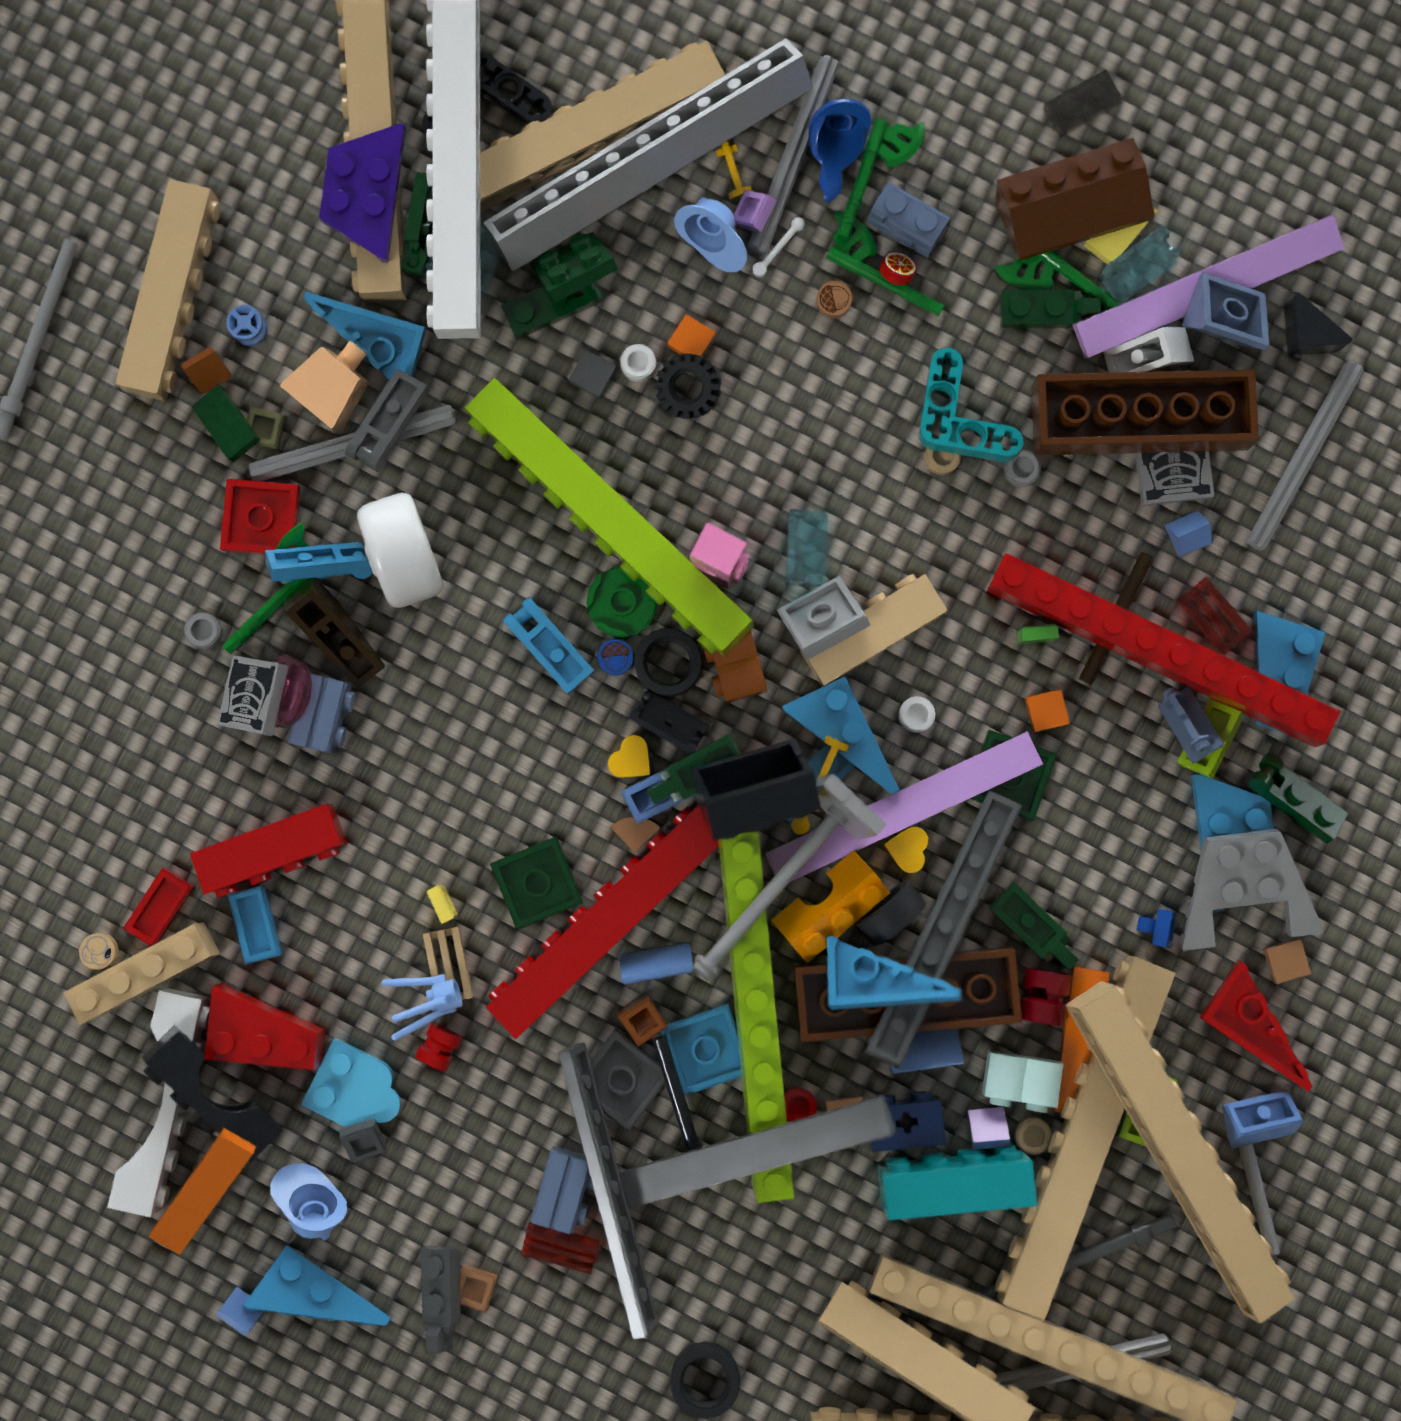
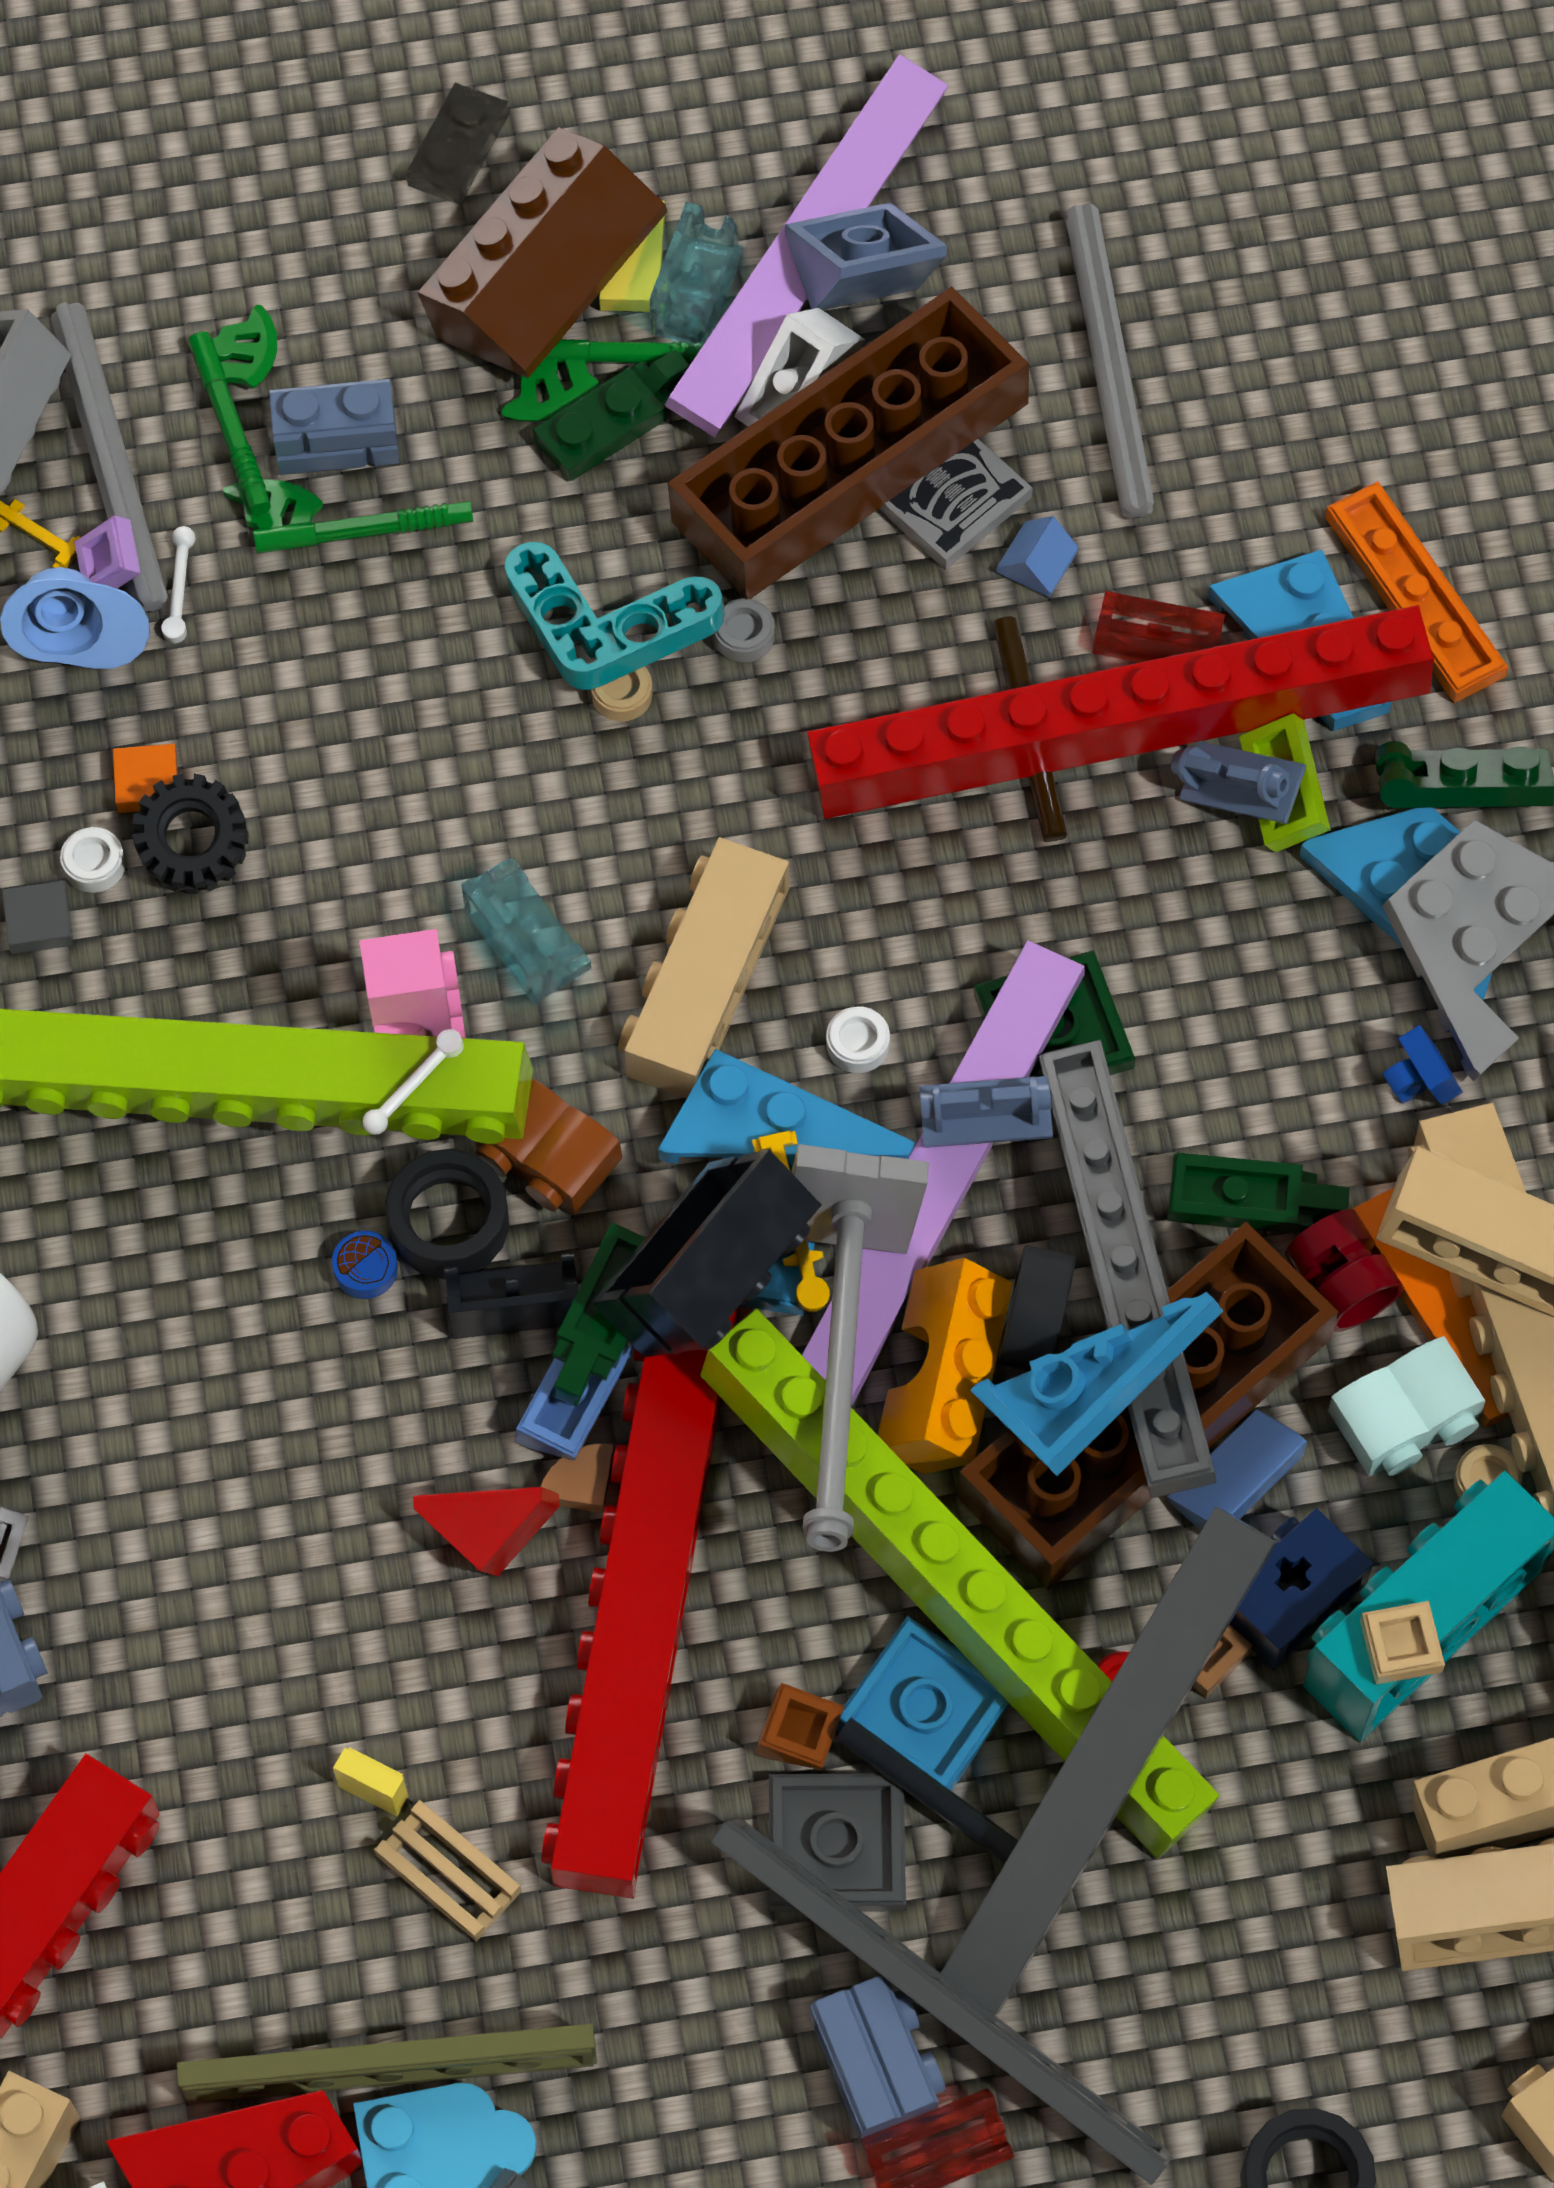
camera: 40 degrees left, 20 degrees down
dark azure tile [228,885,283,965] -> none
light blue plant [381,974,462,1041] -> none
red wheel [414,1022,463,1072] -> none
dark green tile [490,836,584,930] -> none
dark azure plate [503,597,595,695] -> none
green tile [586,567,658,638] -> none
yellow tile [608,735,651,778] -> none
medium blue slope [619,943,694,984] -> none
light grey tile [777,576,870,660] -> none
blue piece [808,99,871,203] -> none
medium nougat tile [816,281,852,319] -> none
red tile [879,251,917,285] -> none
yellow tile [883,827,928,873] -> none
lavender tile [967,1107,1010,1150] -> none
bright green tile [1016,624,1059,645] -> none
orange tile [1024,689,1070,733] -> none
black slope [1284,292,1353,356] -> none
none -> olive tile [177,2023,597,2104]
none -> white hinge [362,1029,464,1135]
none -> red slope [413,1487,559,1577]
none -> sand blue hinge [919,1076,1053,1148]
none -> orange tile [1325,481,1508,704]
none -> tan tile [1360,1601,1445,1685]

